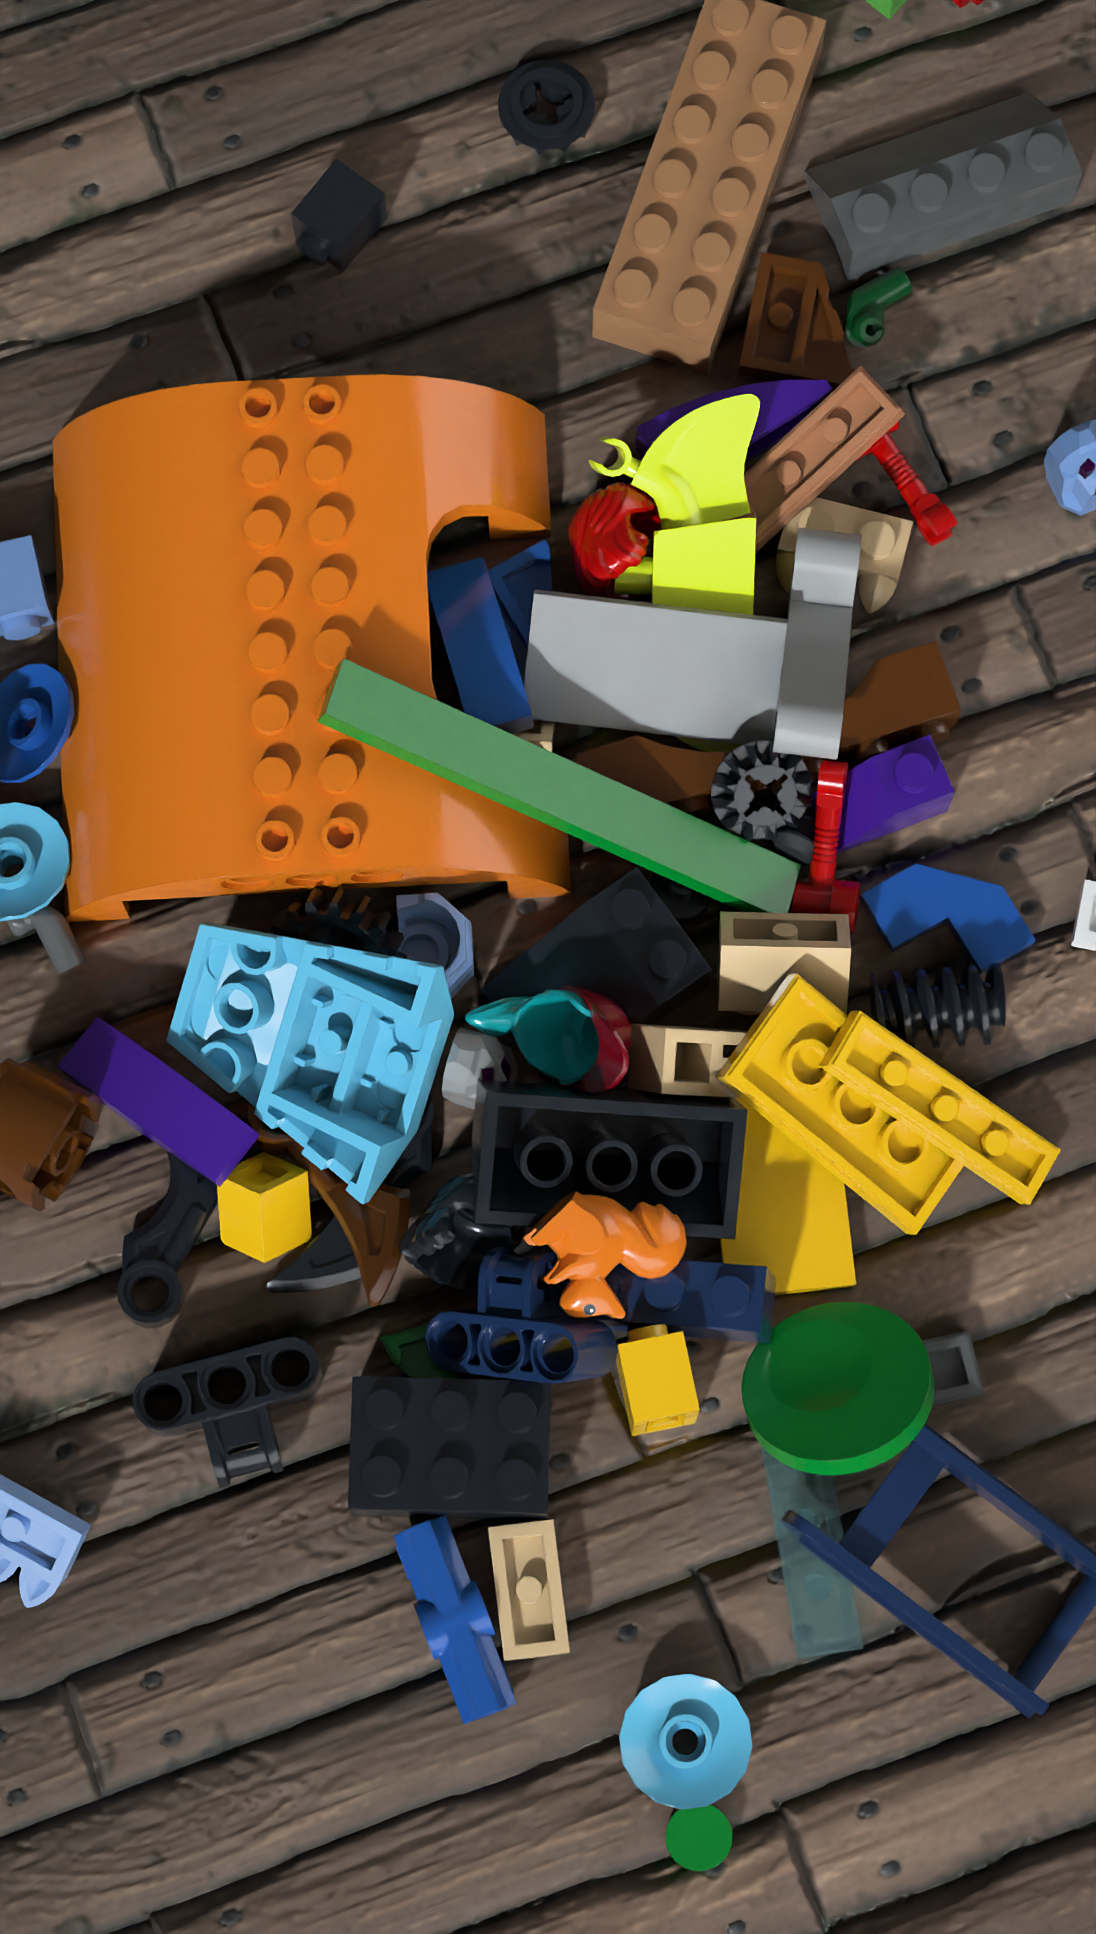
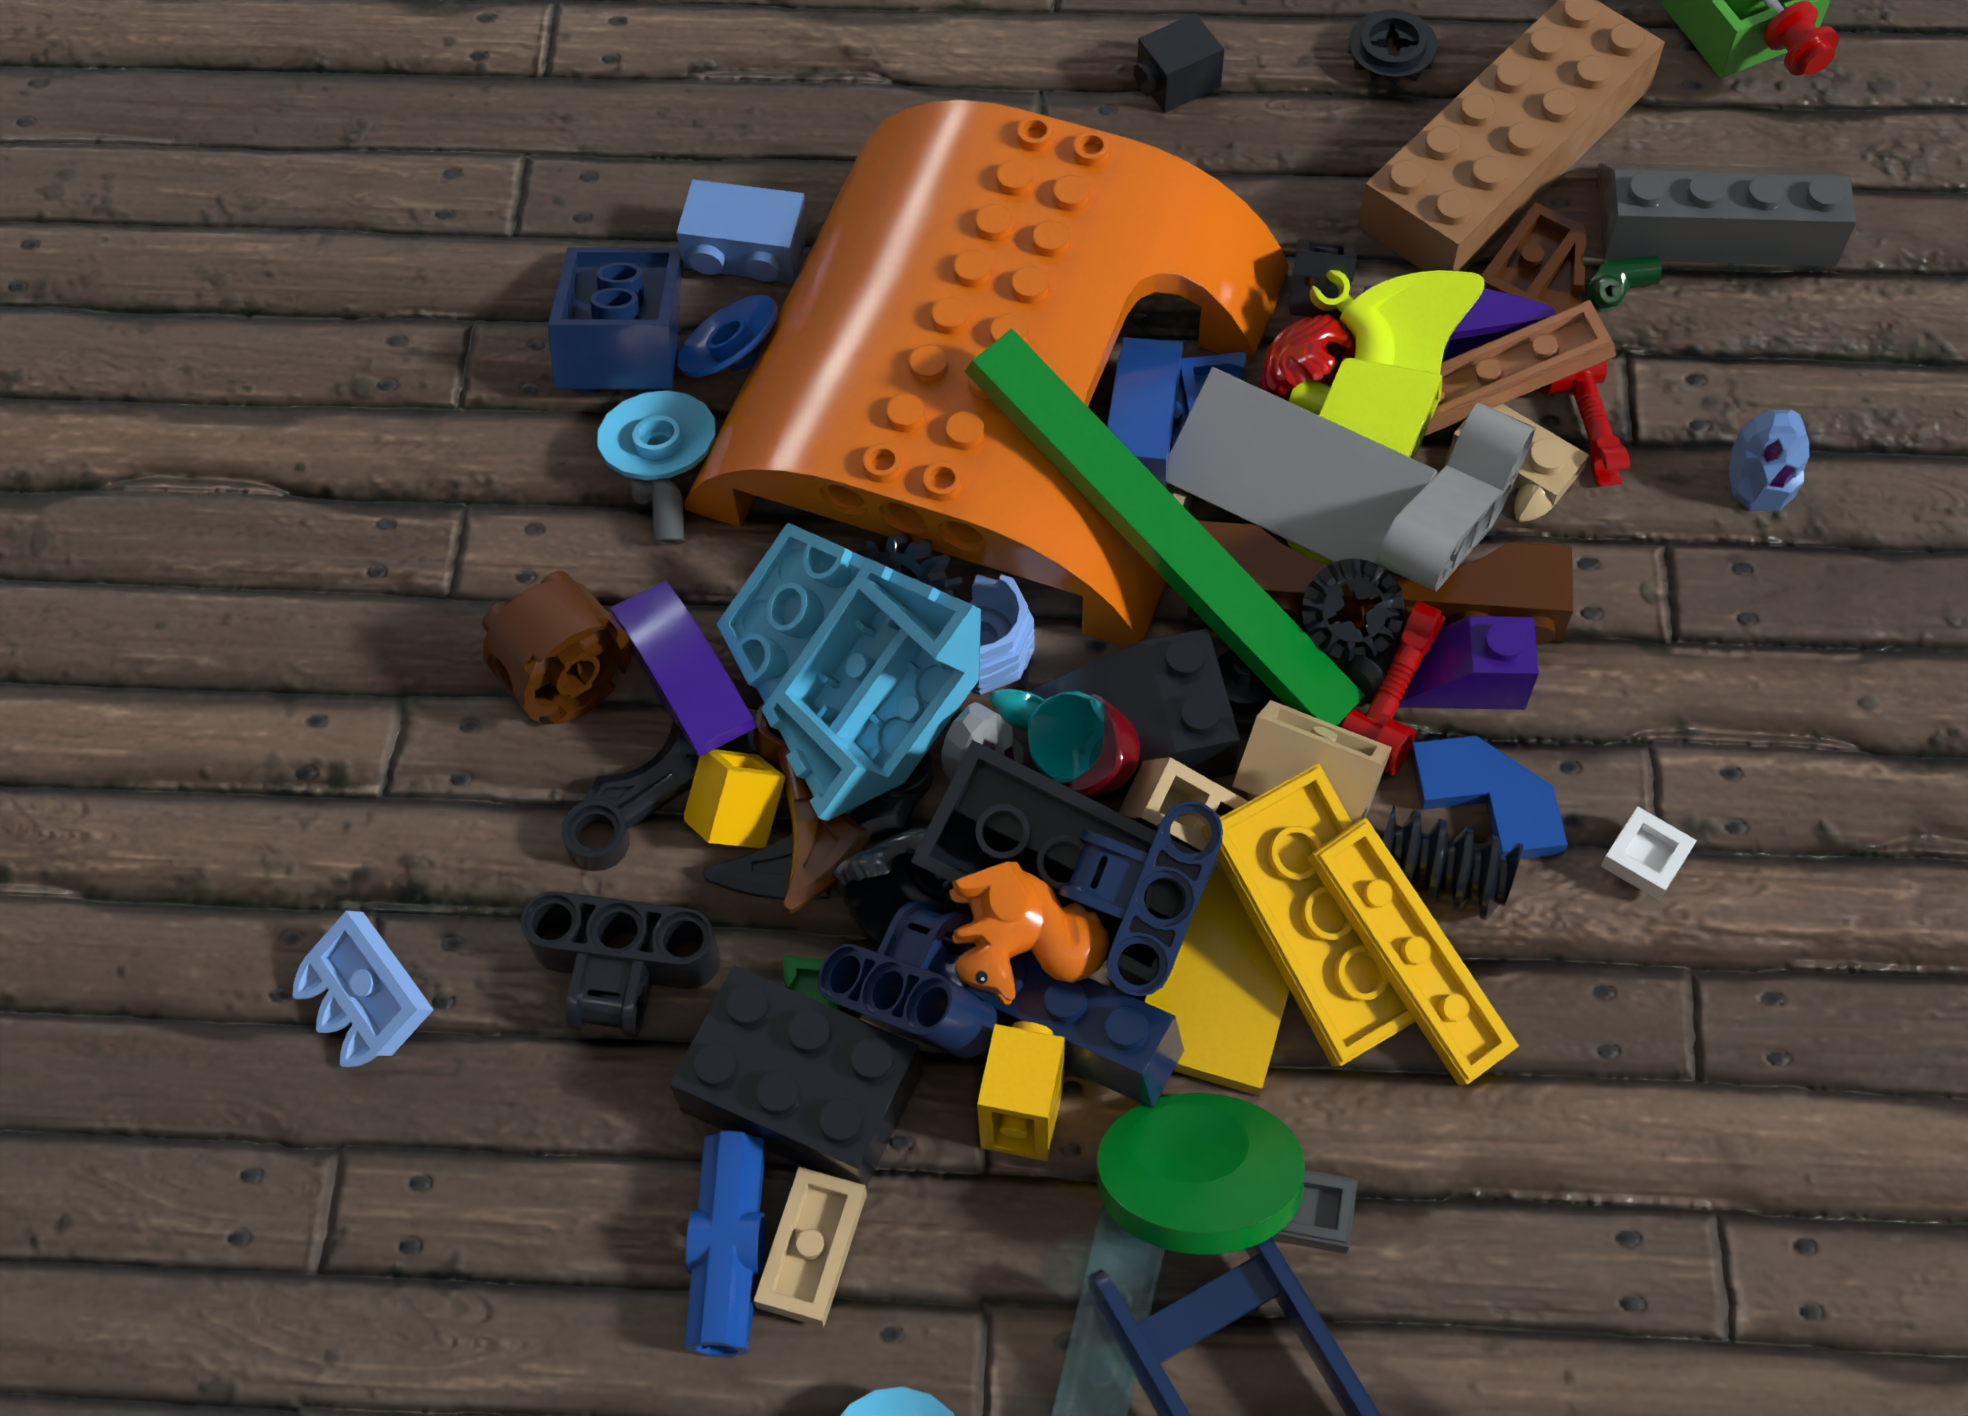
camera: 25 degrees right, 15 degrees down
none -> dark blue piece [1057,801,1223,997]
none -> black slope [1289,239,1357,321]

